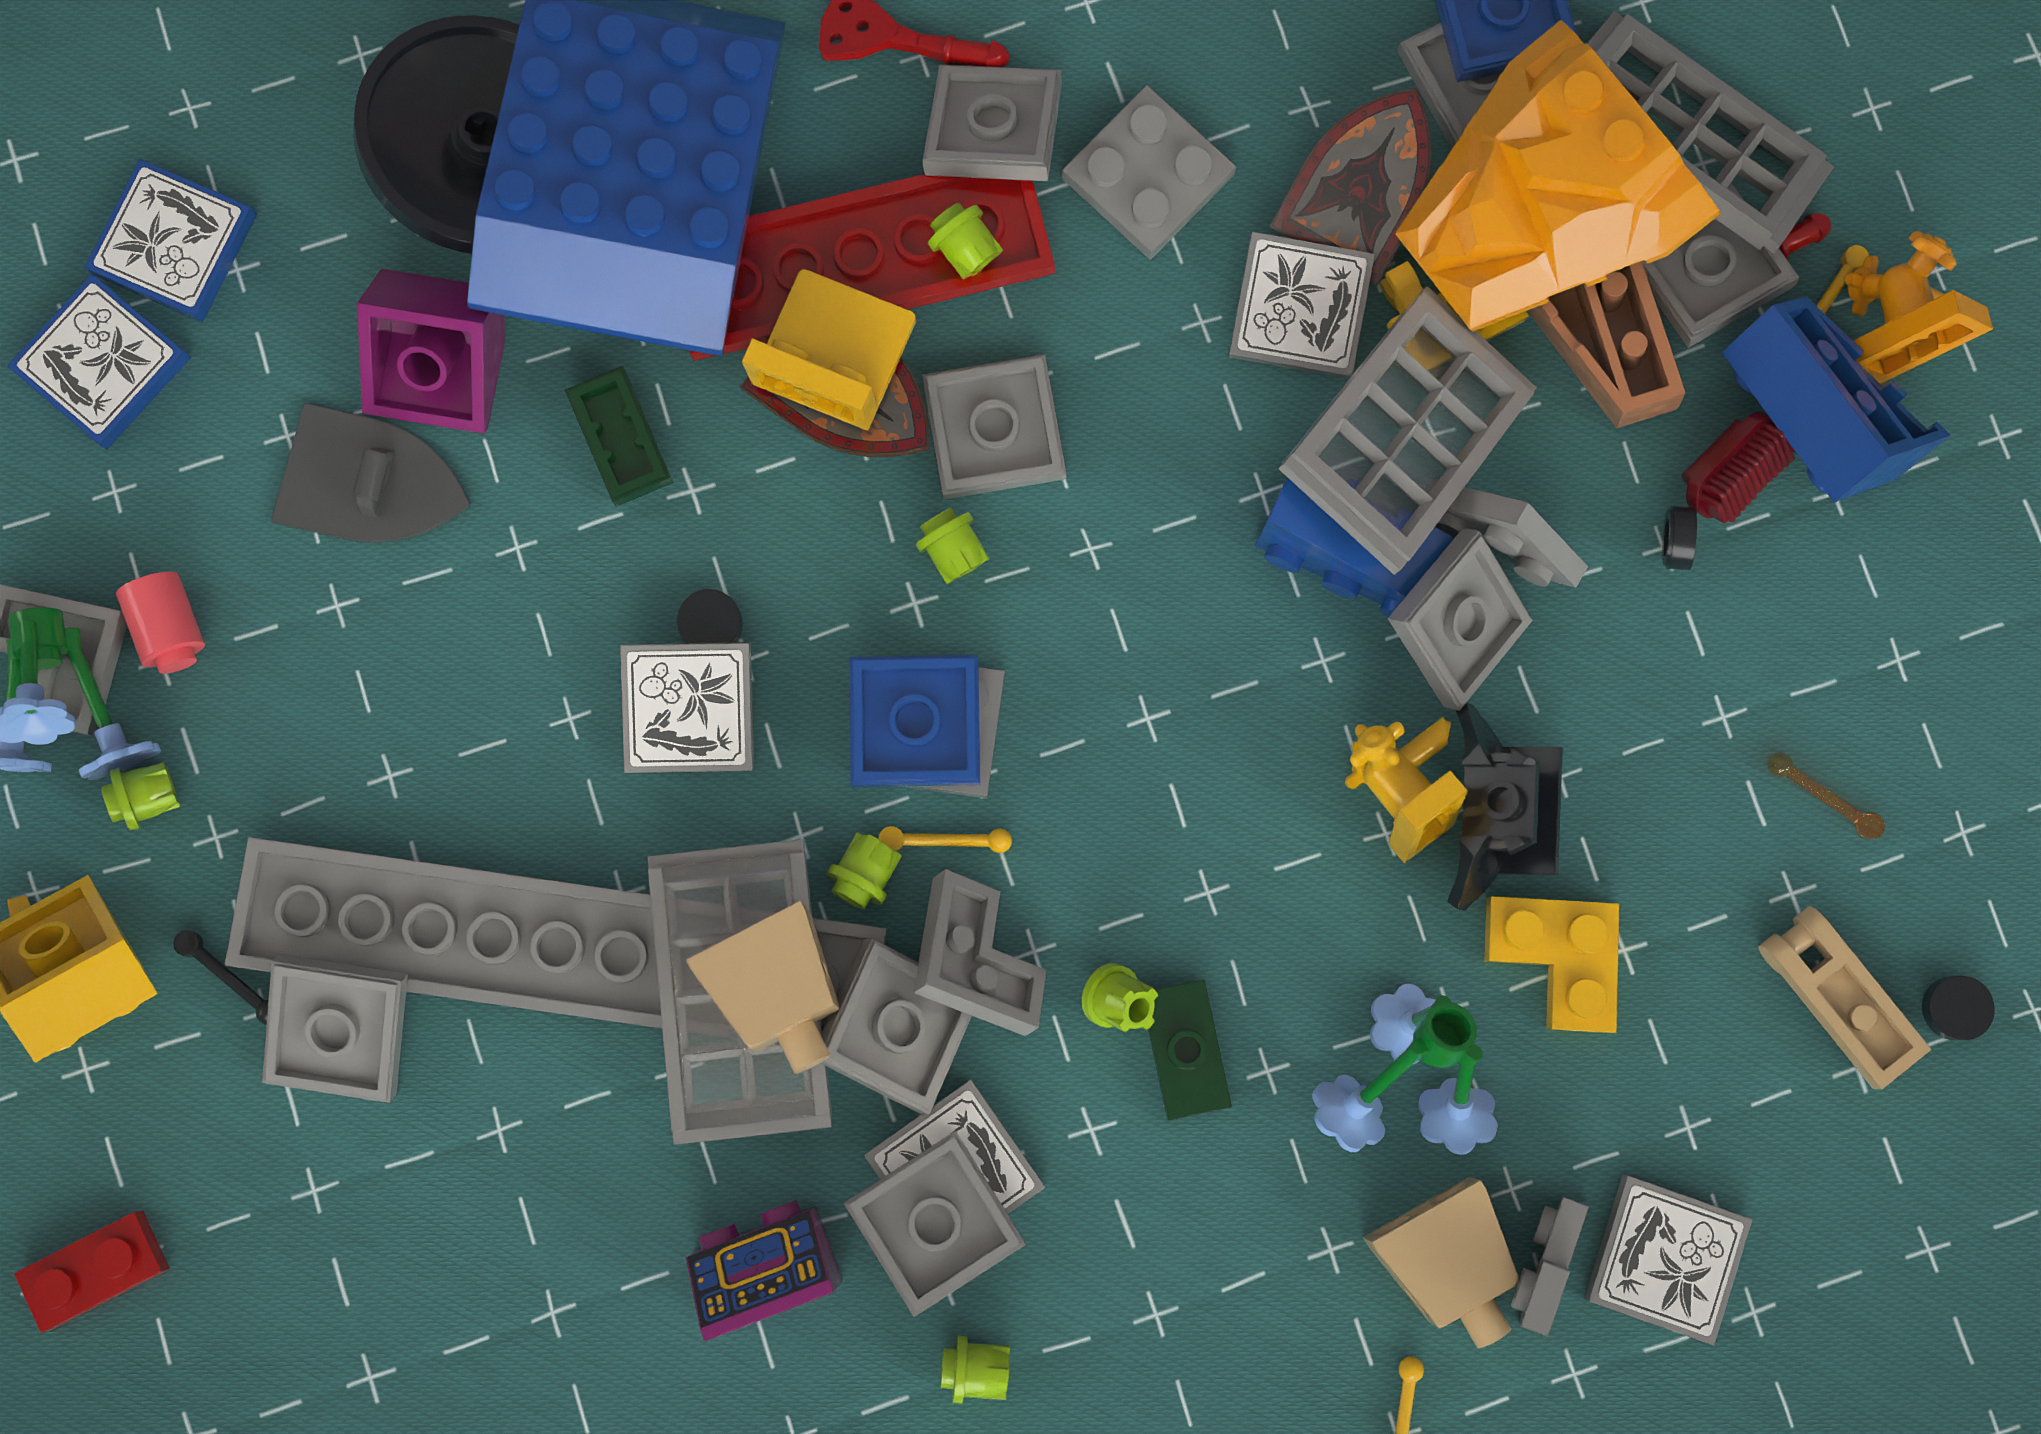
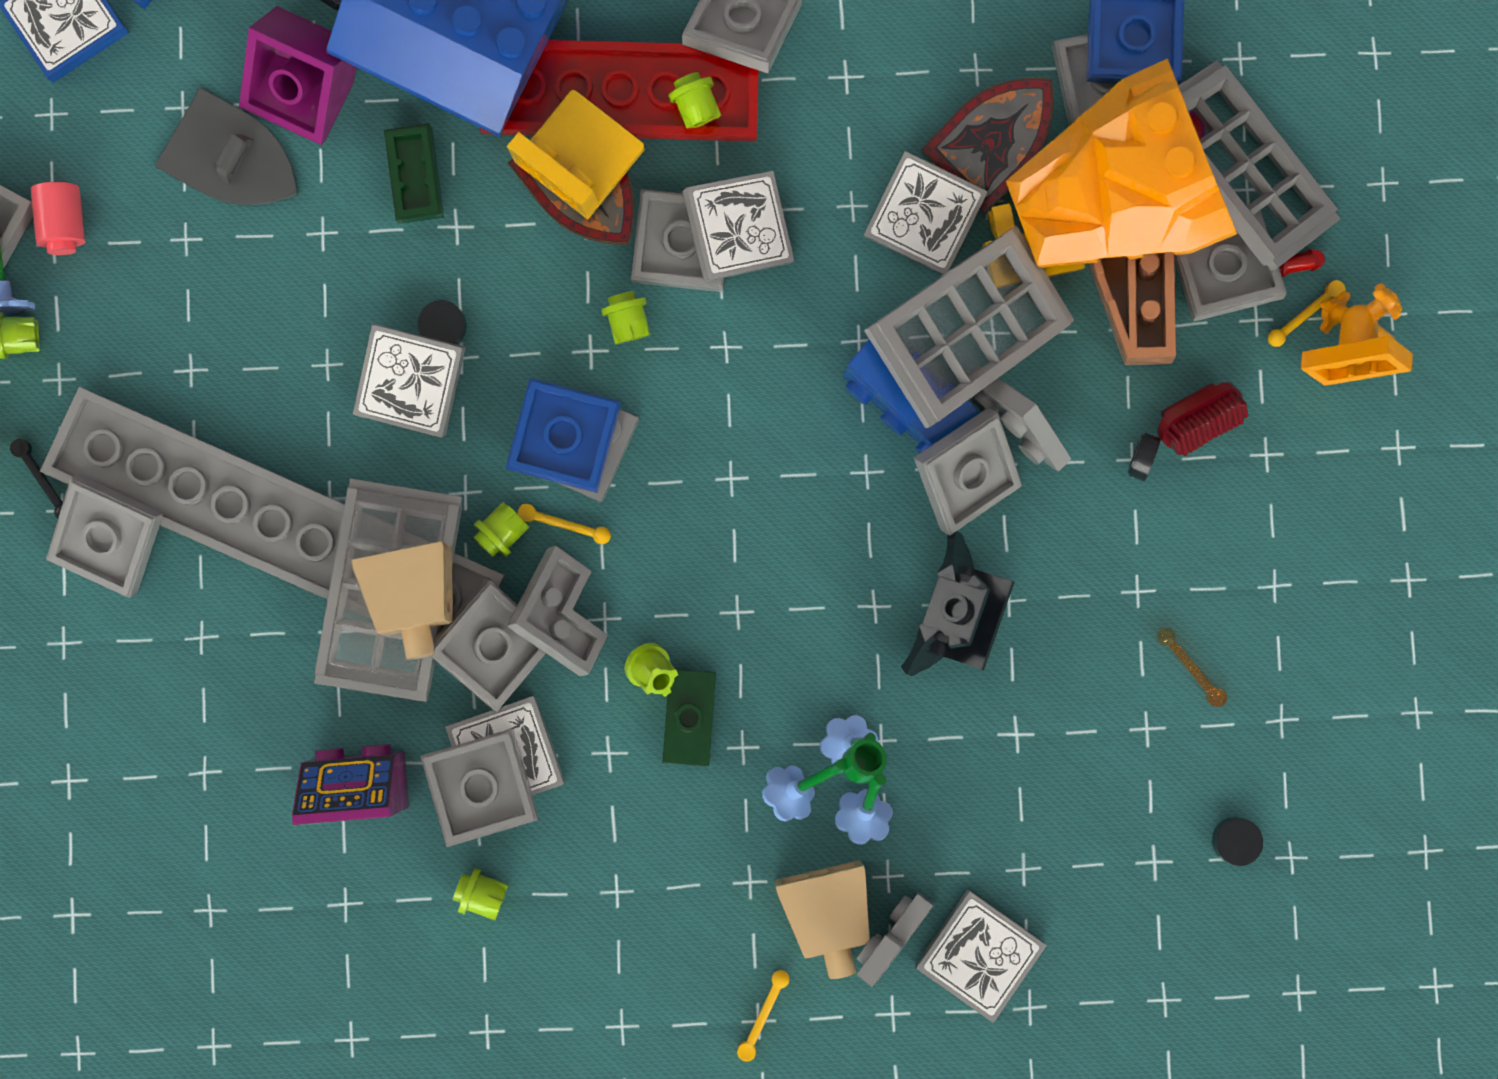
camera: 15 degrees right, 5 degrees up
light grey plate [1062,85,1236,260] -> none
yellow piece [1345,717,1468,864] -> none
yellow plate [1484,896,1619,1033] -> none
blue wedge [1721,296,1951,503] -> none
tan plate [1758,906,1932,1089] -> none
none -> tile [683,171,794,282]

